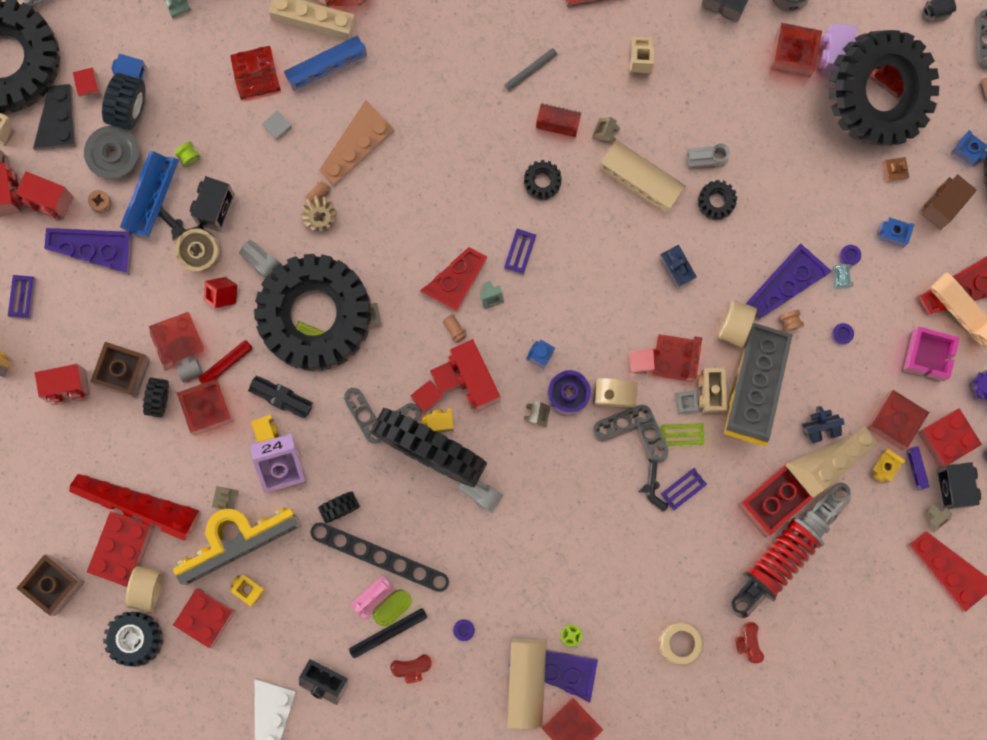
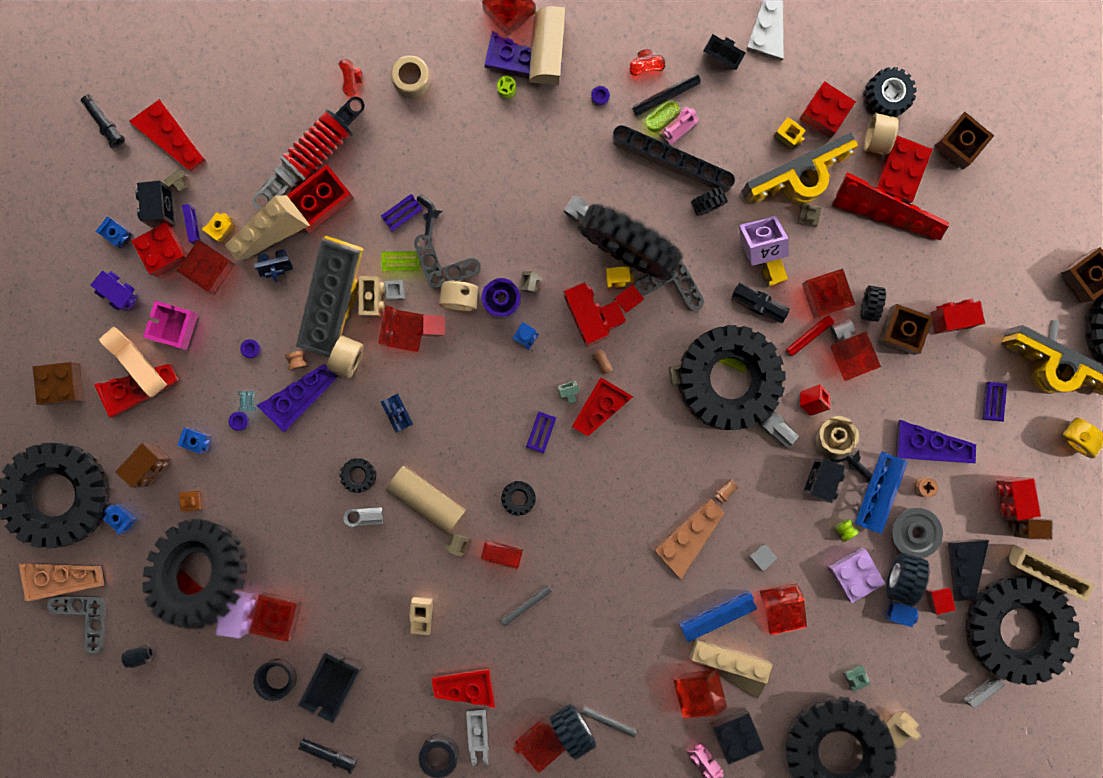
camera: 175 degrees left, 5 degrees up
red brick [15,171,74,220] -> none
tan gear [300,196,337,232] -> none
none -> lavender brick [827,548,886,603]

